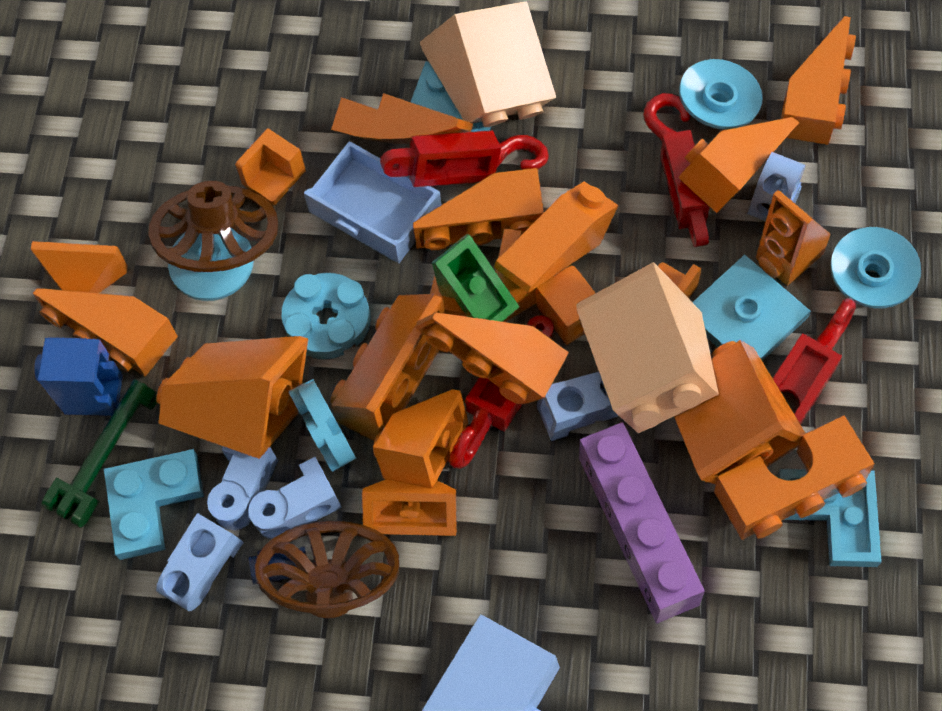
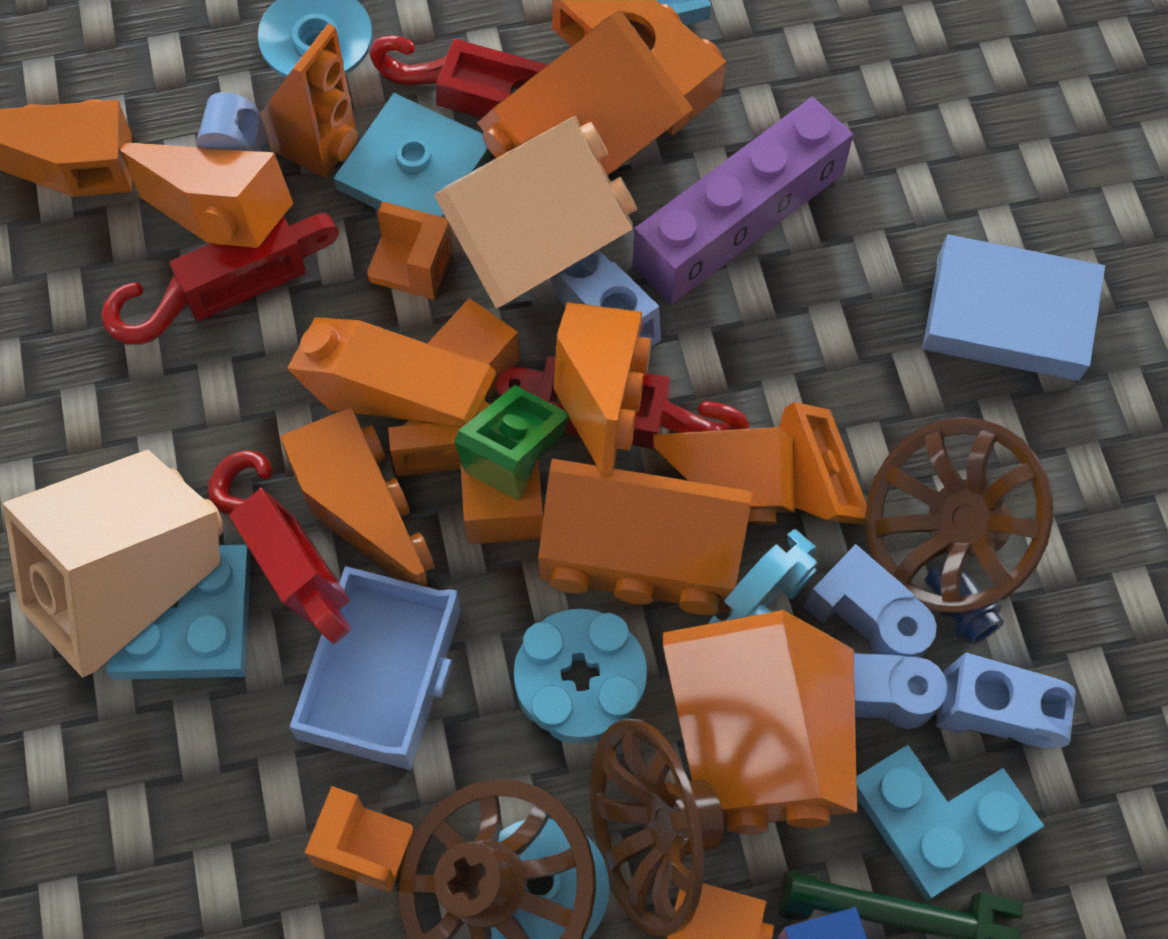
camera: 115 degrees left, 0 degrees up
orange slope [331,93,473,144] -> none
medium azure dish [679,59,763,129] -> none
none -> reddish brown wheel [590,718,724,937]

